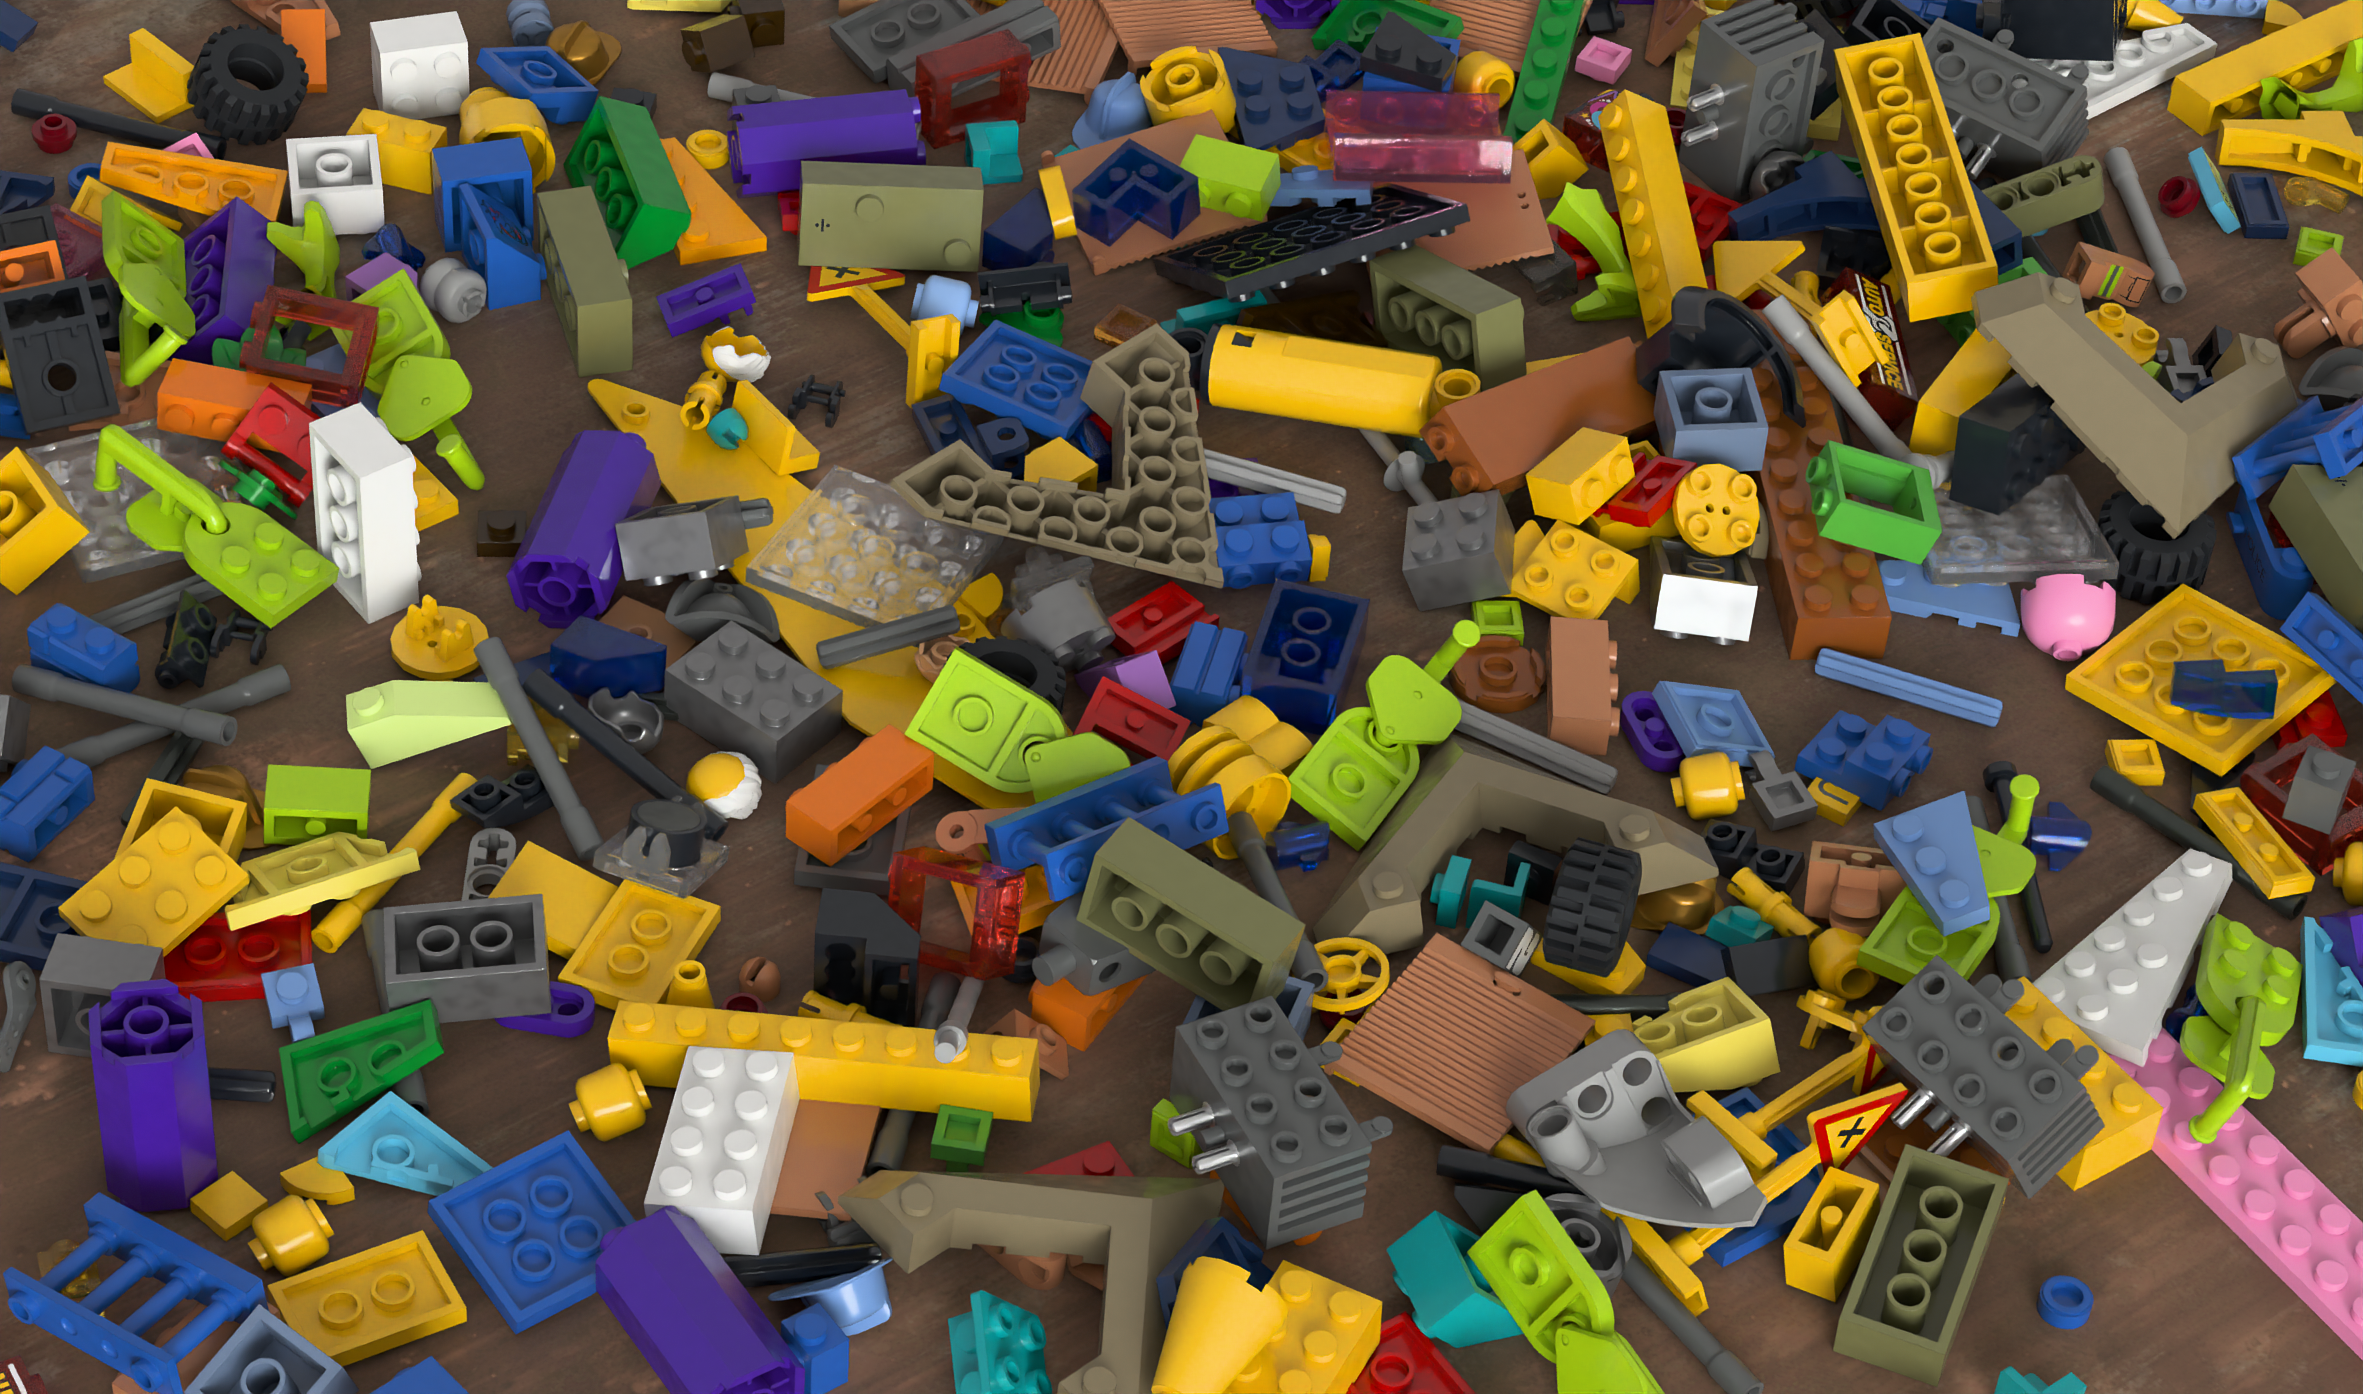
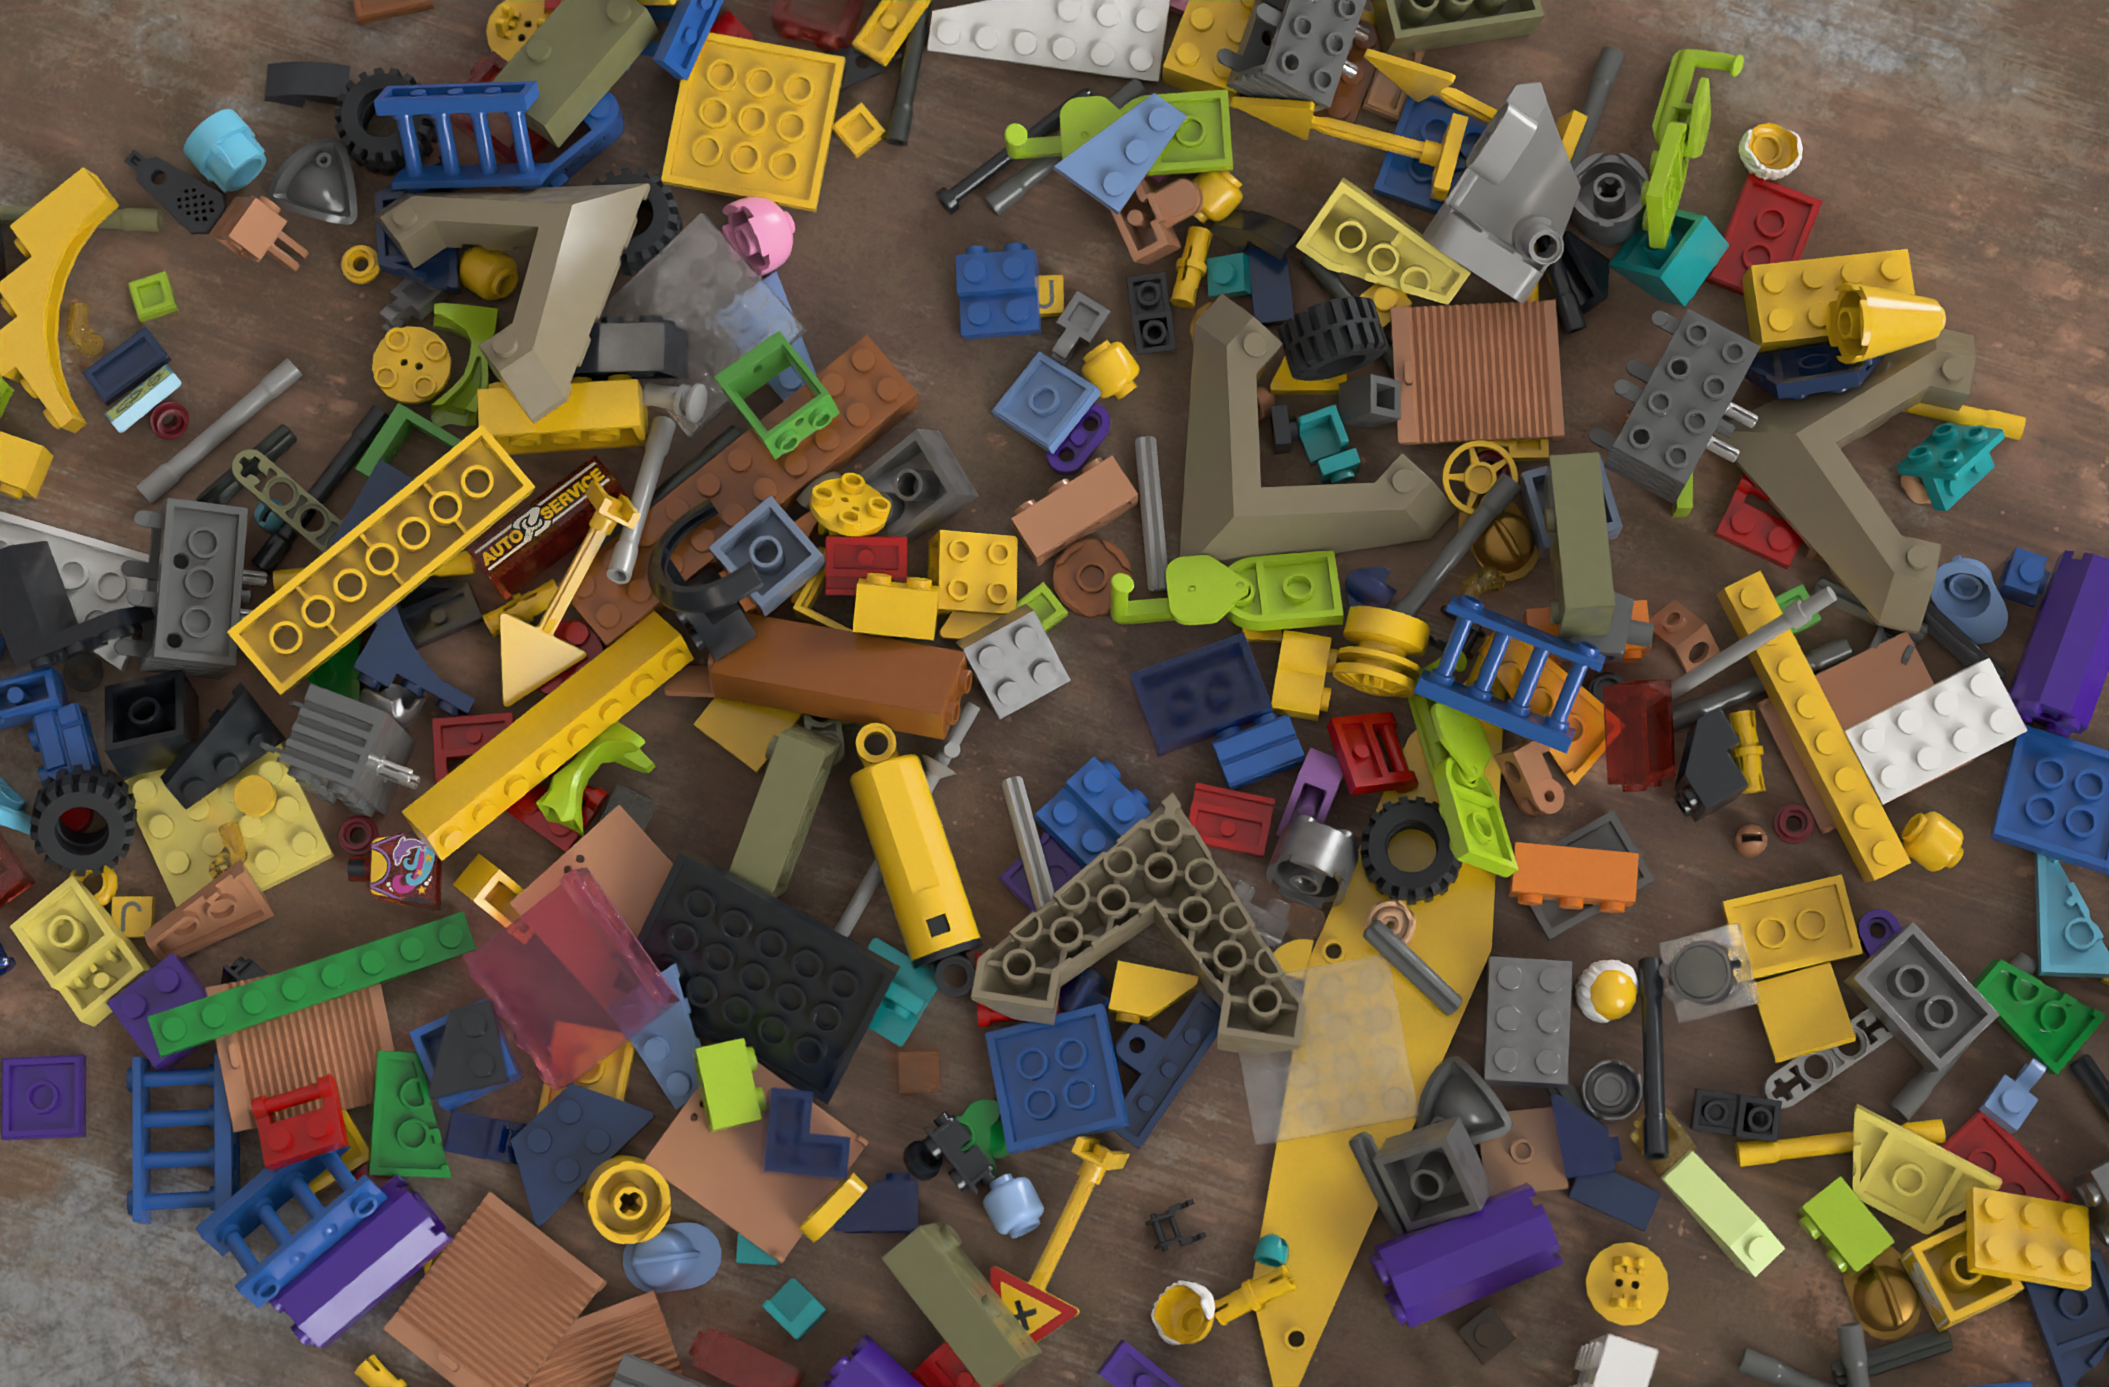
camera: 115 degrees left, 35 degrees up
dark grey piece [474,637,607,861] -> none
yellow cone [665,960,715,1009] -> none
yellow panel [732,380,820,476] -> none
dark brown wing [1235,289,1389,348] -> none
yellow tile [1307,534,1331,582] -> none
yellow head [1453,51,1515,113] -> none
bright pink plate [1575,36,1632,85] -> none
yellow brick [1783,1166,1880,1302] -> none
yellow plate [1796,989,1869,1051] -> none
medium blue axle [1815,648,2003,727] -> none
clear blue piece [2026,802,2092,872] -> none
nougat leg [2062,241,2155,307] -> none
slope [2169,659,2278,719] -> none
black plate [2192,325,2233,378] -> none

